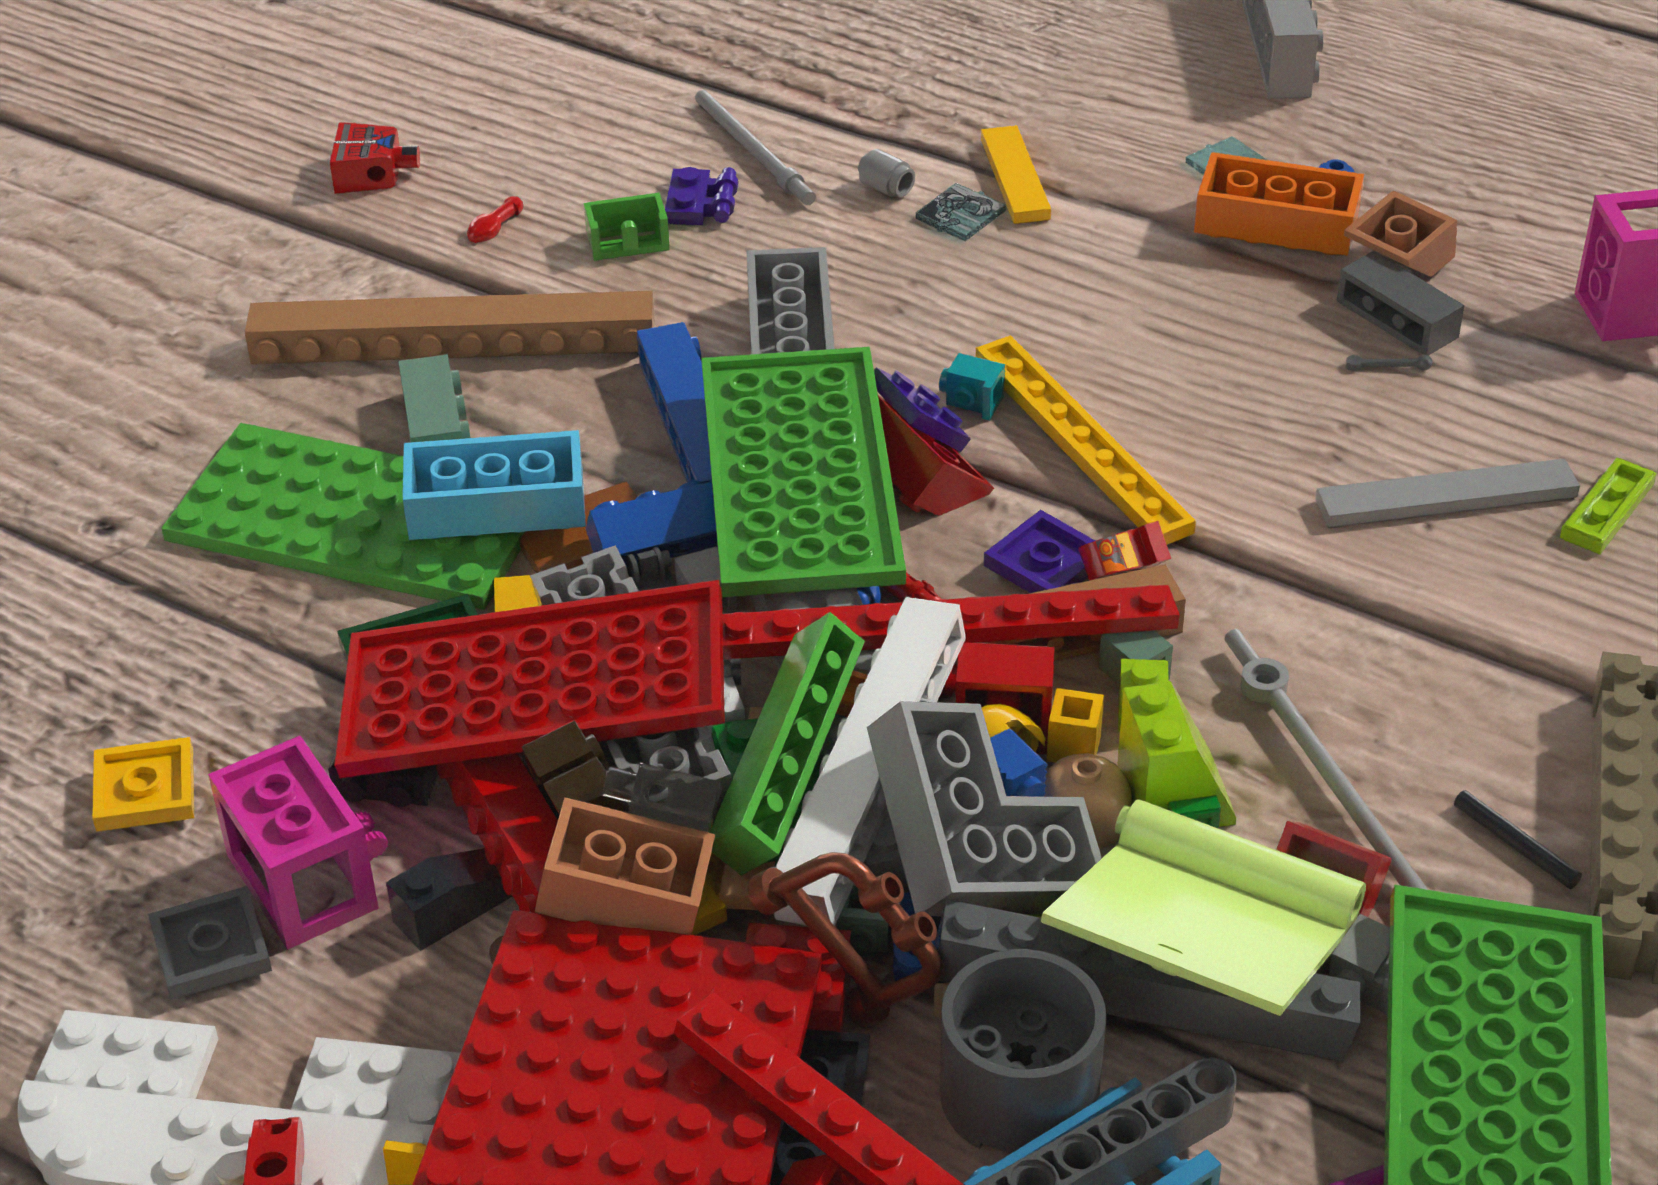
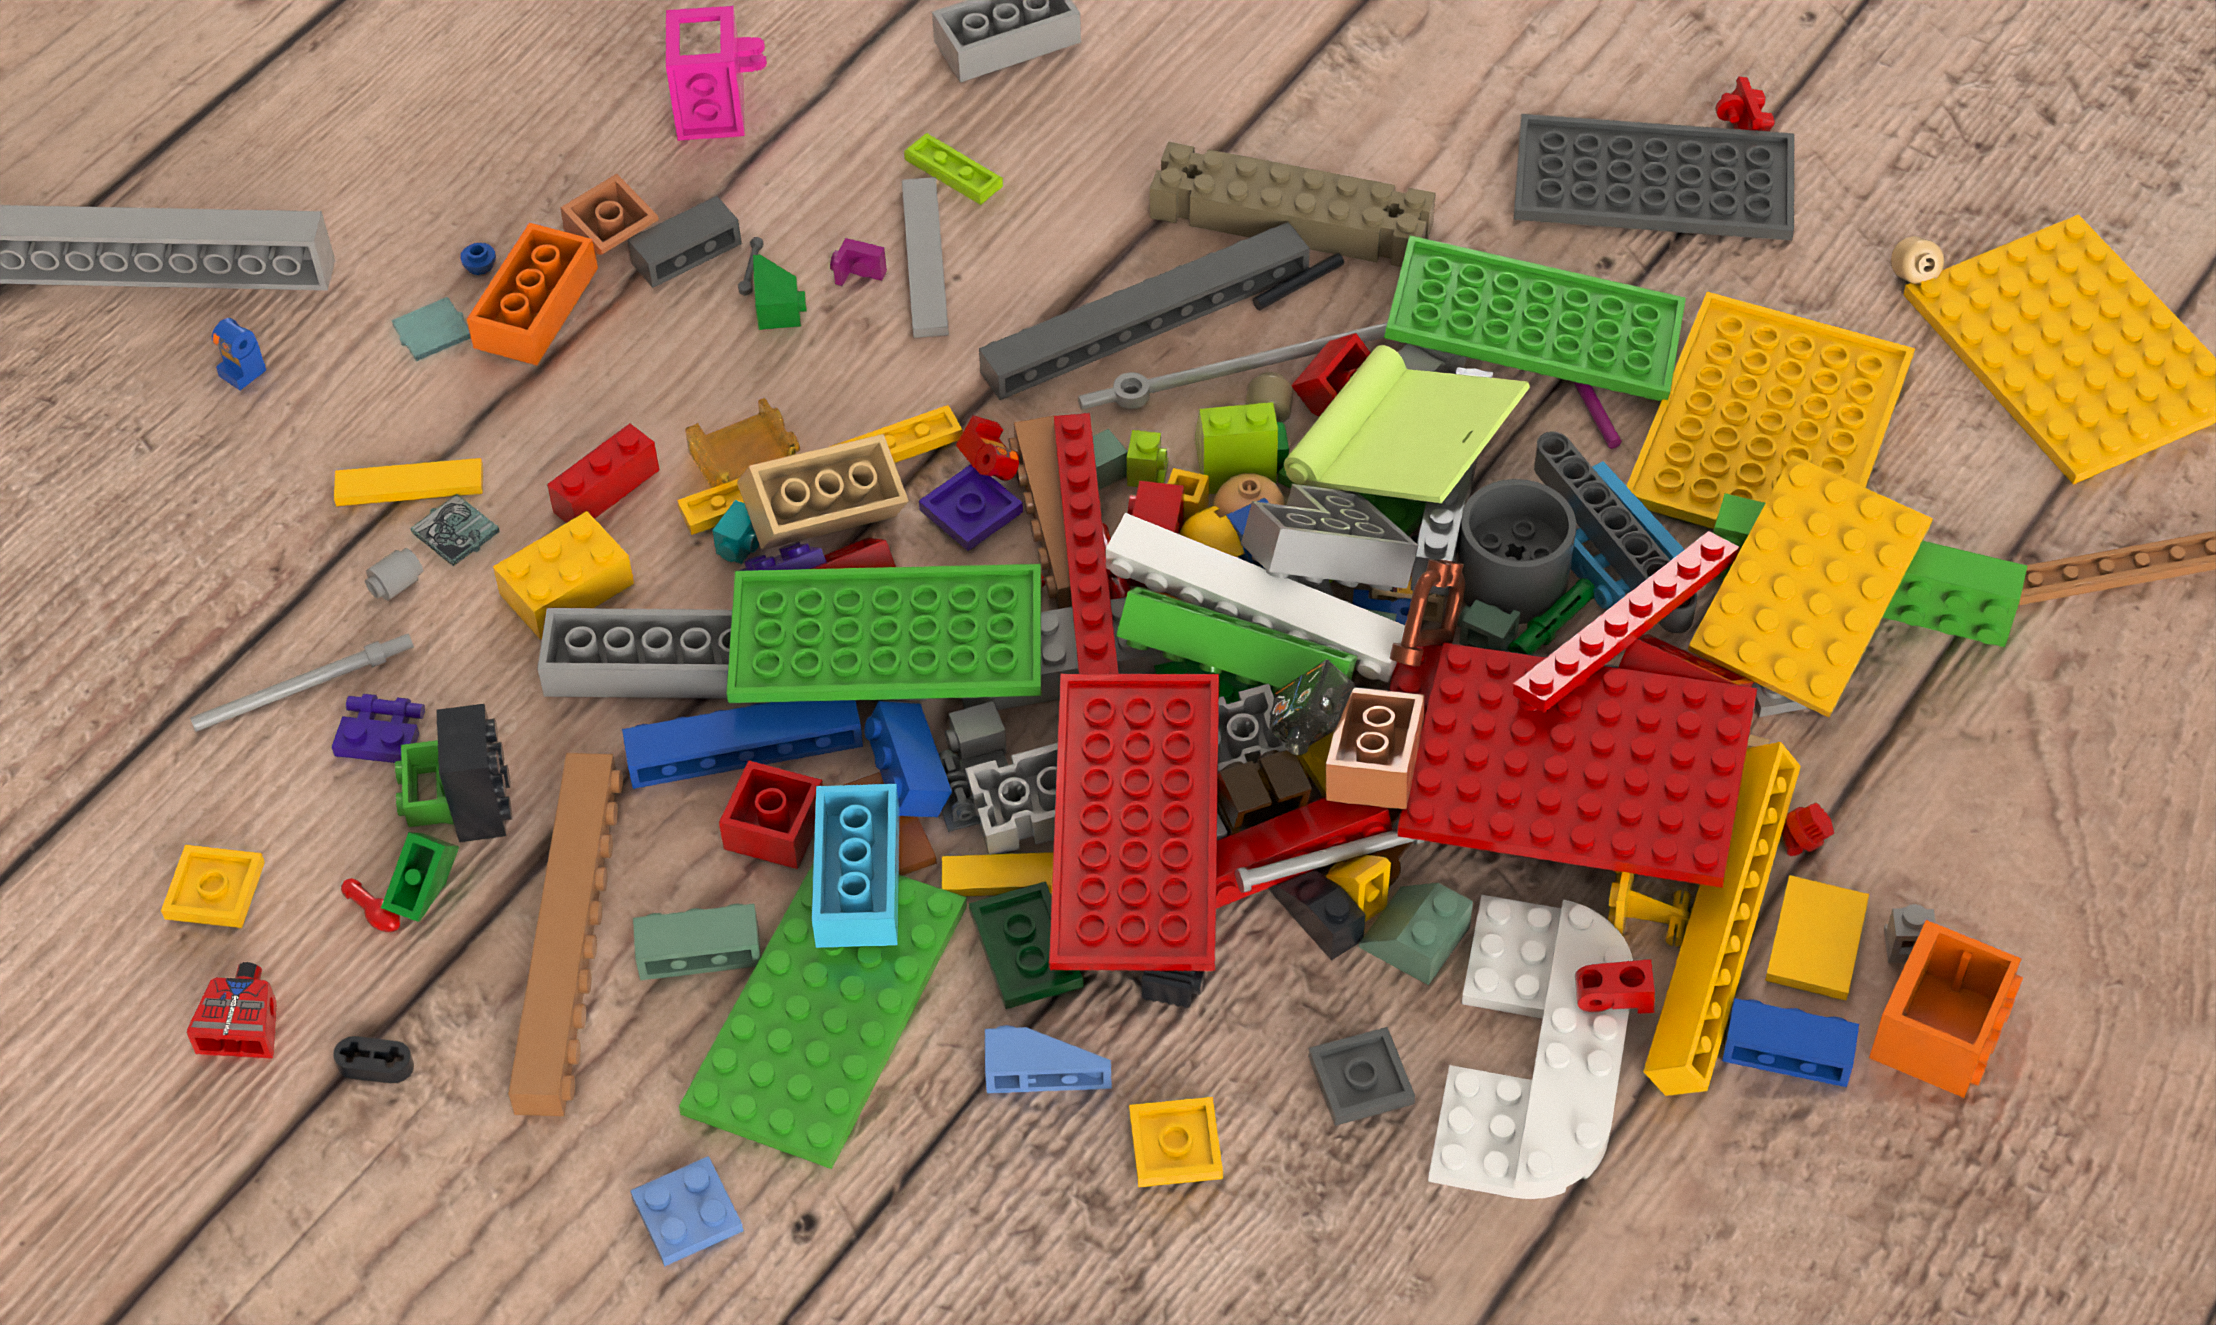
camera: 85 degrees left, 10 degrees up
dark pink piece [208,736,389,950] -> none
none -> yellow plate [161,845,265,928]
none -> blue leg [212,318,266,391]
none -> black beam [333,1036,414,1083]
none -> green slope [381,832,459,922]
none -> black brick [436,704,512,842]
none -> yellow brick [493,511,634,640]
none -> red brick [547,423,660,523]
none -> medium blue plate [630,1156,744,1266]
none -> clear yellow panel [685,398,800,488]
none -> red brick [719,760,823,869]
none -> tan brick [737,434,909,550]
none -> green slope [753,254,807,330]
none -> magenta bracket [830,238,887,286]
none -> dark grey brick [979,222,1310,400]
none -> medium blue slope [985,1025,1112,1093]
none -> light grey bar [1235,829,1424,893]
none -> dark tan head [1245,372,1294,423]
none -> yellow slope [1326,855,1391,922]
none -> sand green slope [1359,883,1473,985]
none -> sand green brick [1457,600,1520,651]
none -> green pin [1508,578,1596,655]

